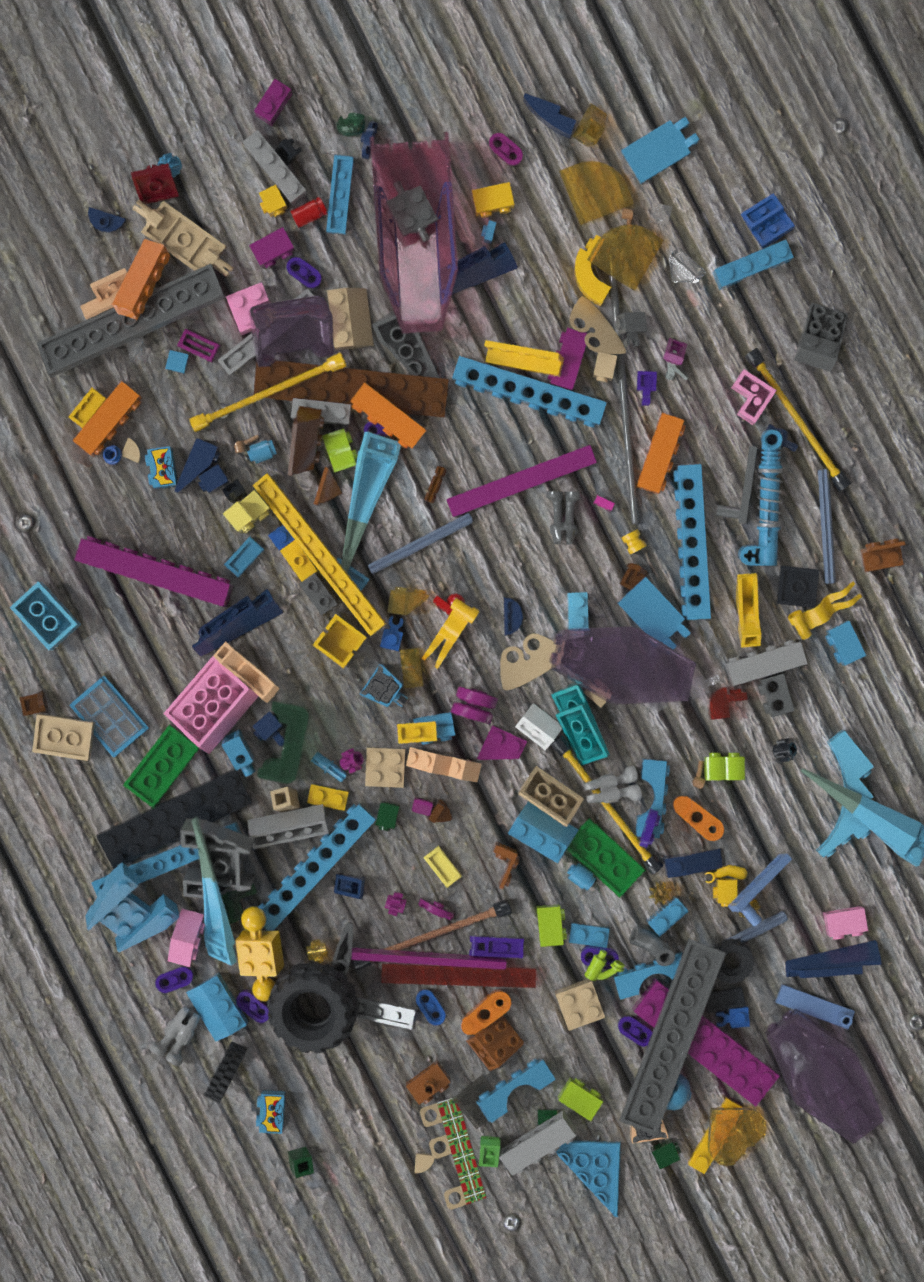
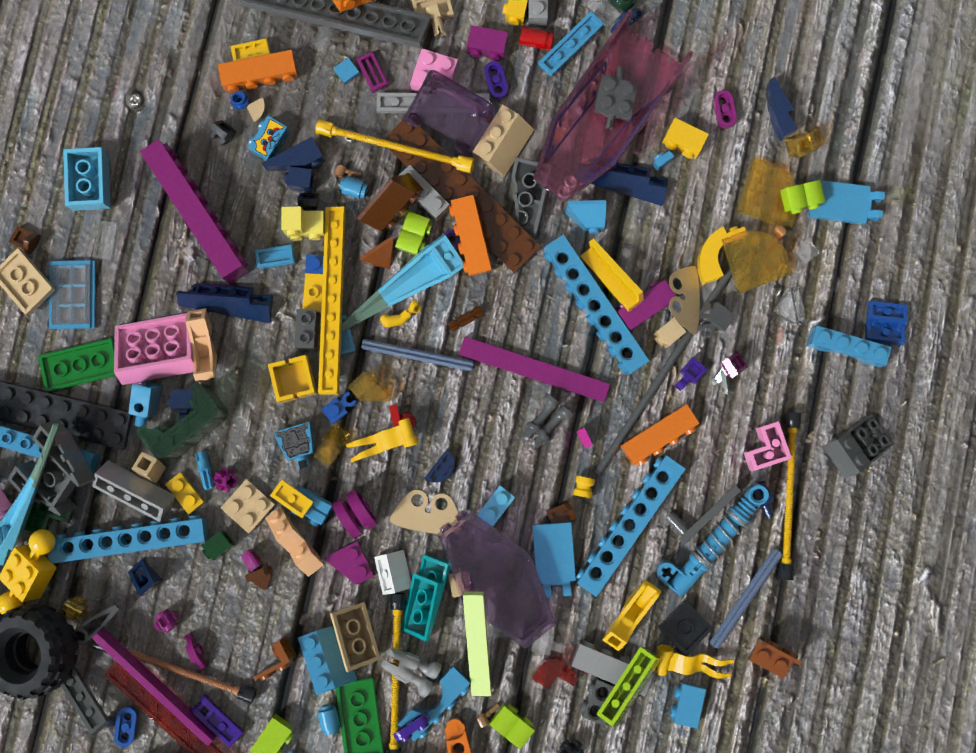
camera: 40 degrees right, 5 degrees down
light yellow tile [423,845,462,888] -> none
none -> black tile [210,120,237,146]
none -> yellow arm [380,299,421,327]
none -> yellowish green tile [463,591,492,696]
none -> dark azure slope [565,200,606,234]
none -> lime brick [596,647,661,727]
none -> lime brick [780,180,826,214]

